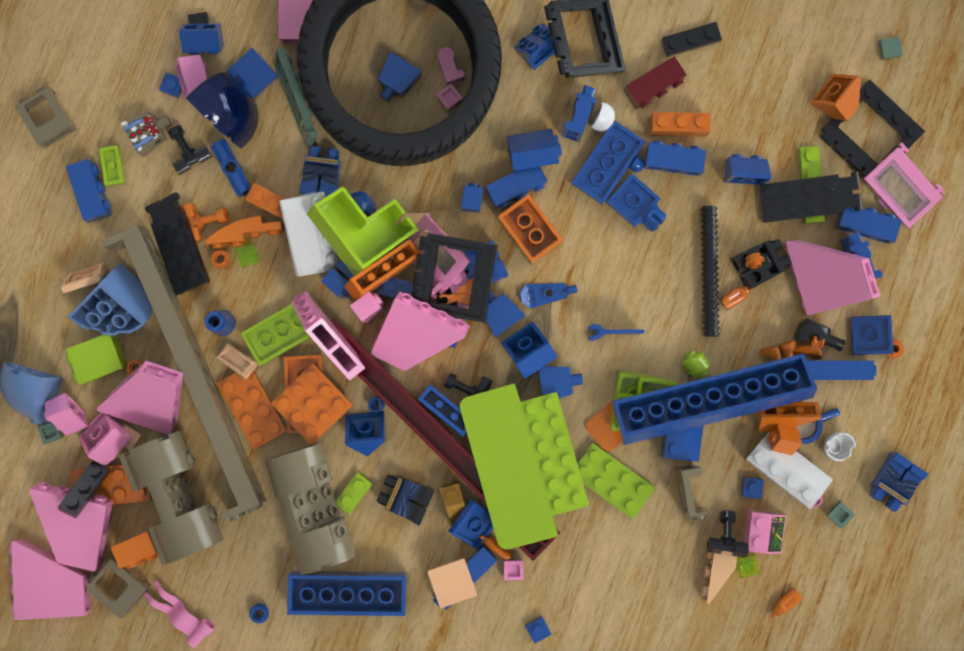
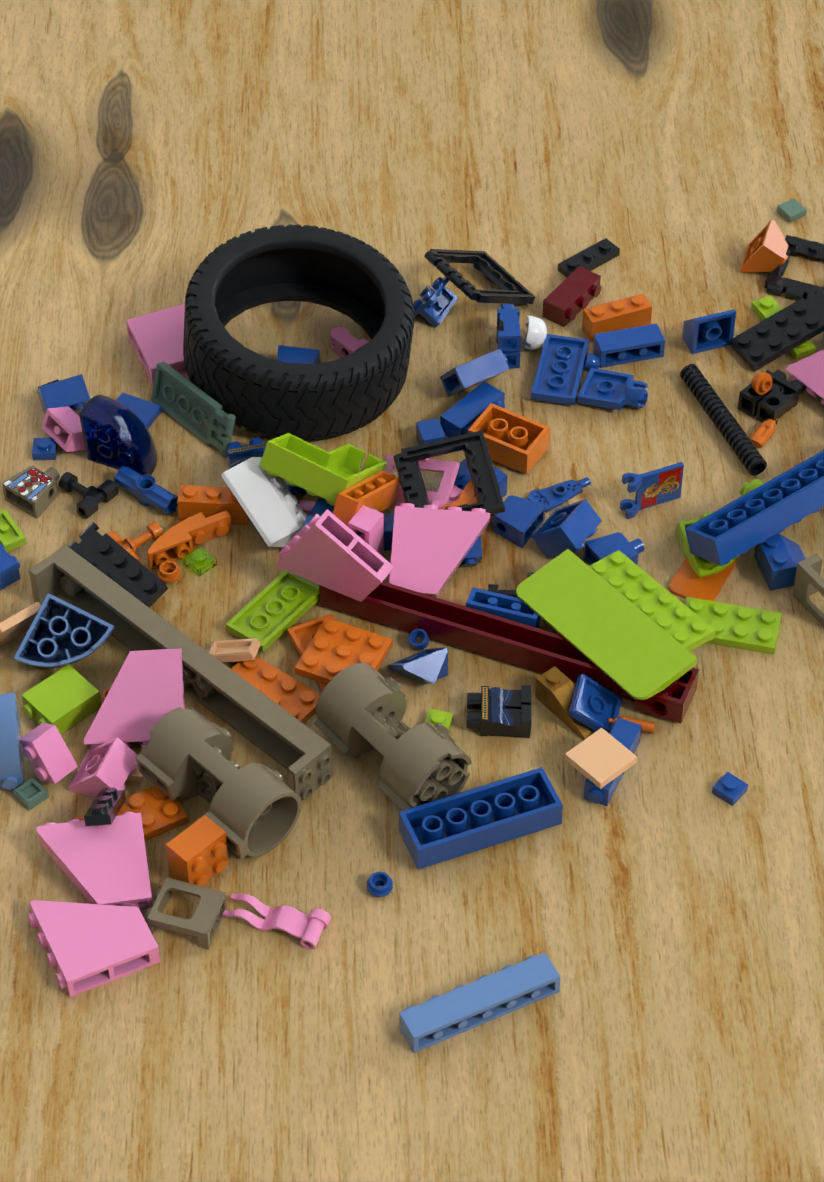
camera: 25 degrees left, 40 degrees down
blue plant [204,310,236,336] -> none
bright pink plate [504,559,524,581] -> none

